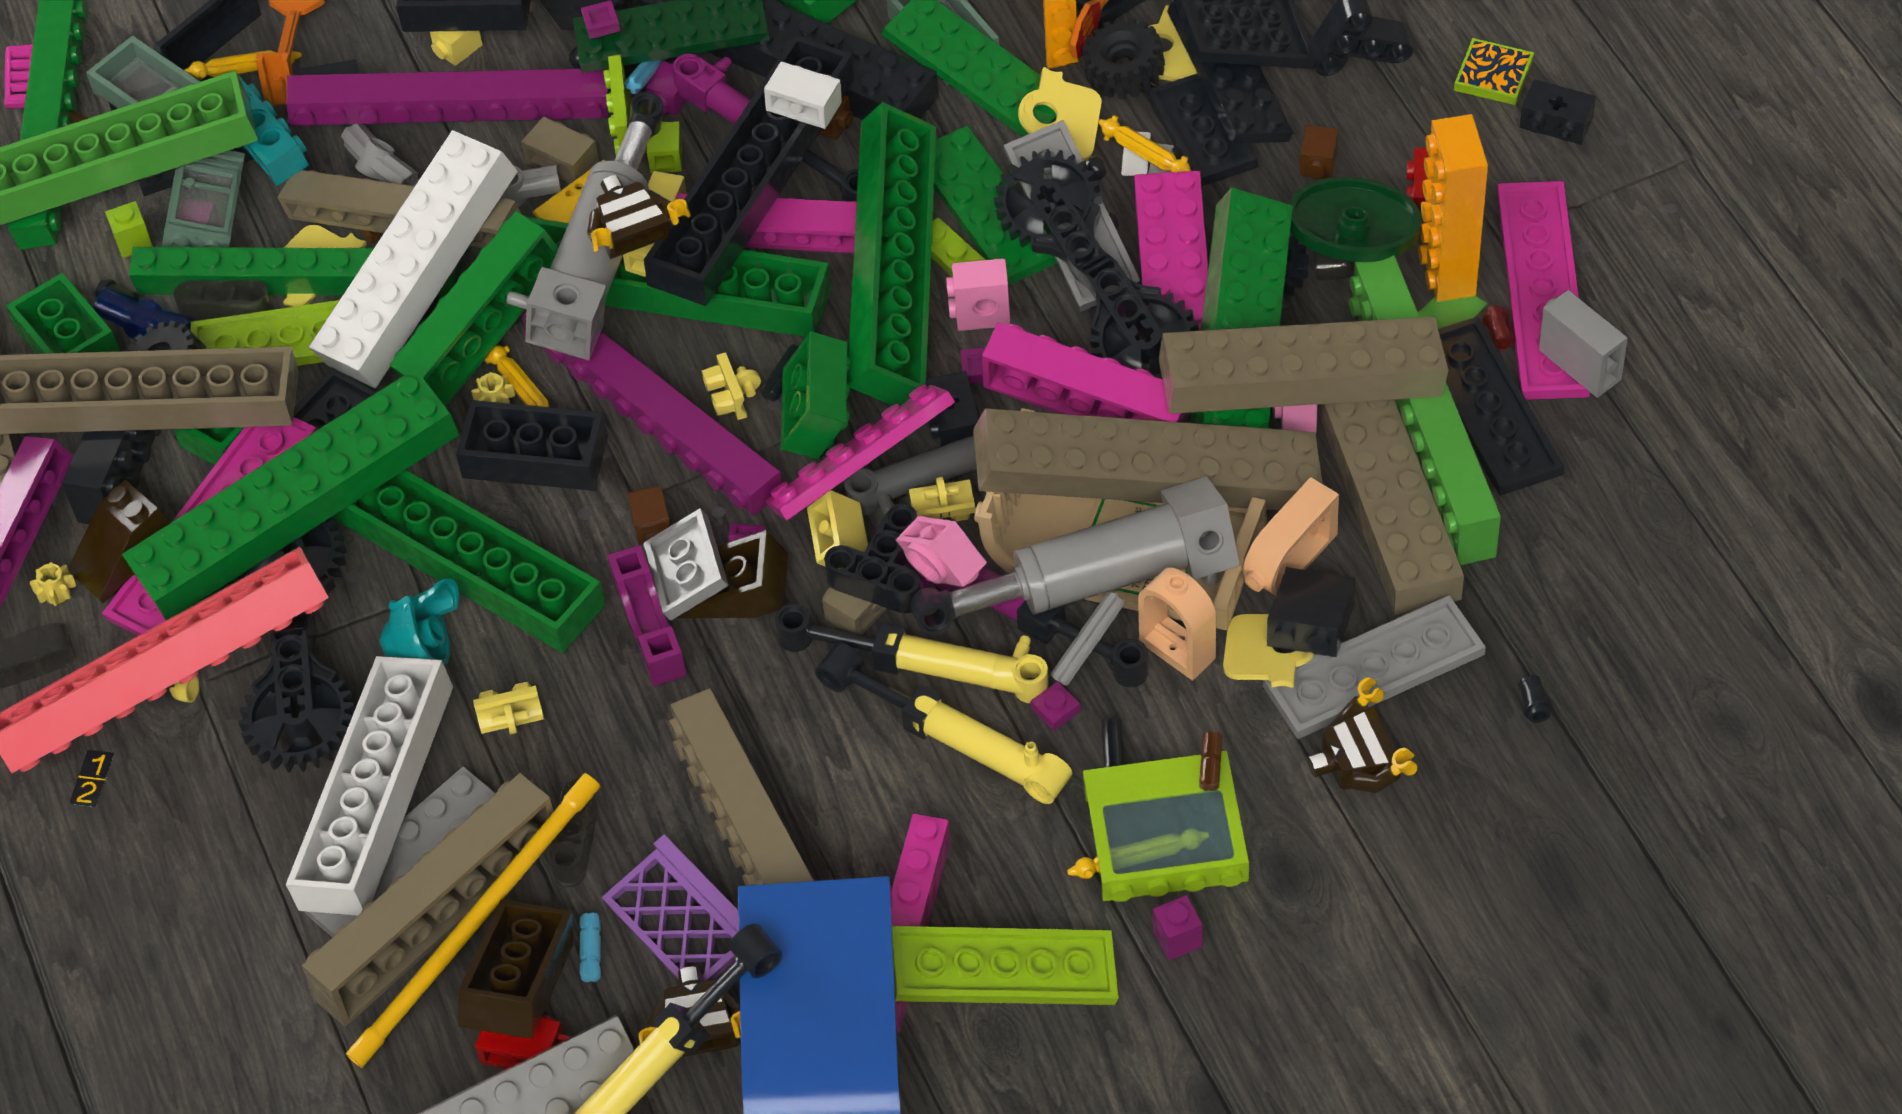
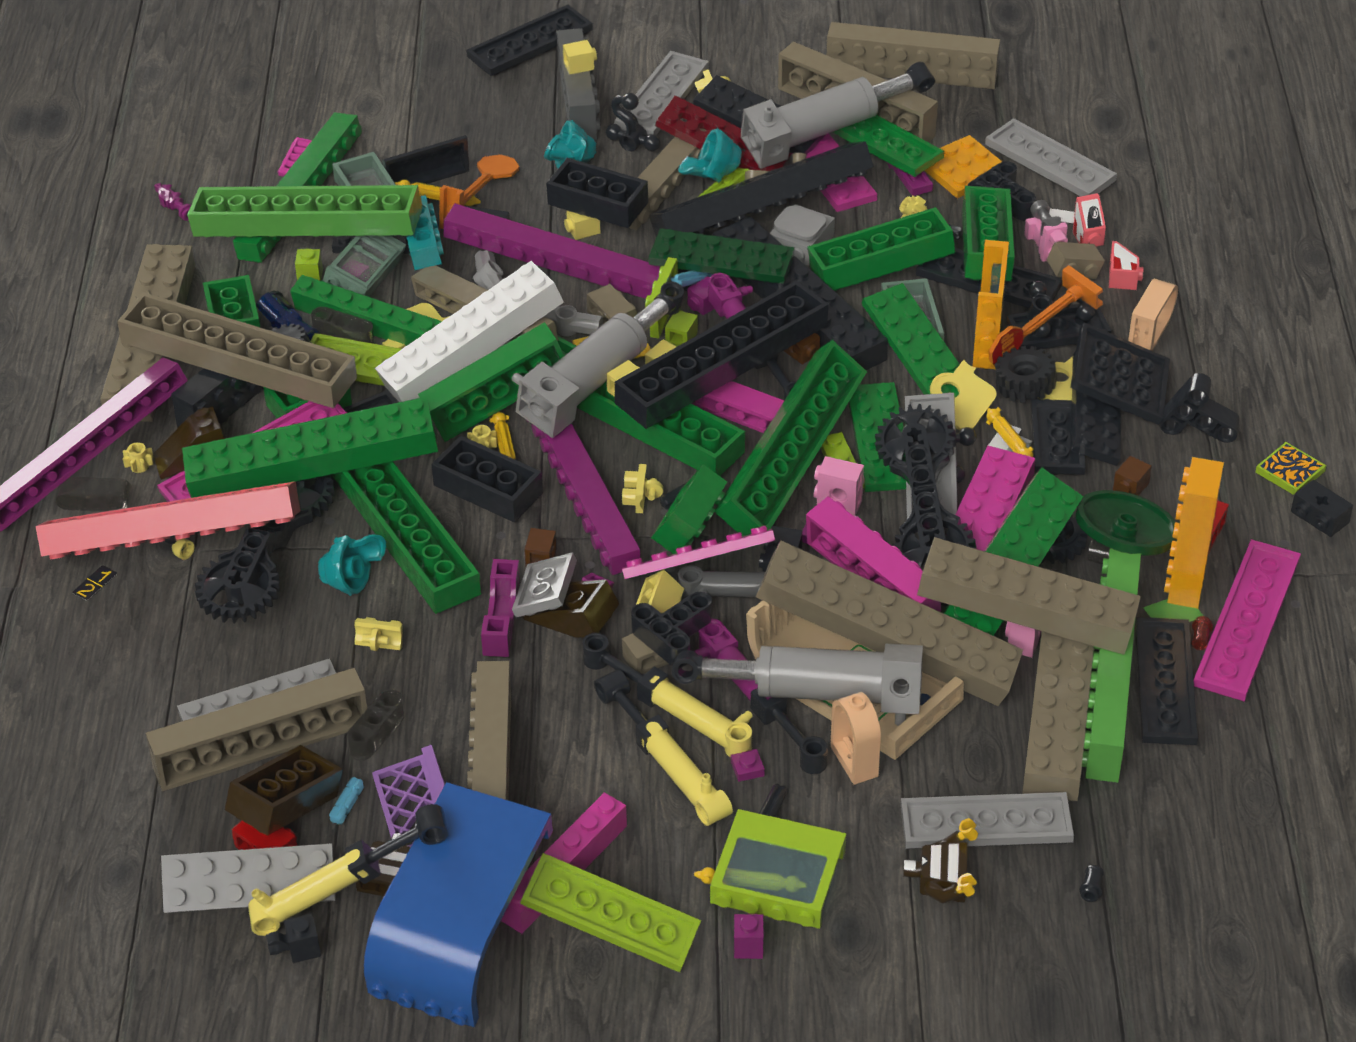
camera: 20 degrees right, 10 degrees down
white brick [286,656,453,916] -> none
yellow piece [345,773,601,1068] -> none
magenta plate [581,0,620,39] -> none
torso [587,175,691,259] -> none
white brick [764,62,842,129] -> none
bright pink brick [896,516,987,587] -> none
light yellow hips [909,477,976,521] -> none
light grey axle [1051,591,1125,685] -> none
reddish brown piece [1199,731,1222,791] -> none
light yellow piece [1223,614,1315,688] -> none
light nougat window [1243,477,1339,595] -> none
black brick [1267,567,1355,658] -> none
light grey brick [1539,290,1628,398] -> none

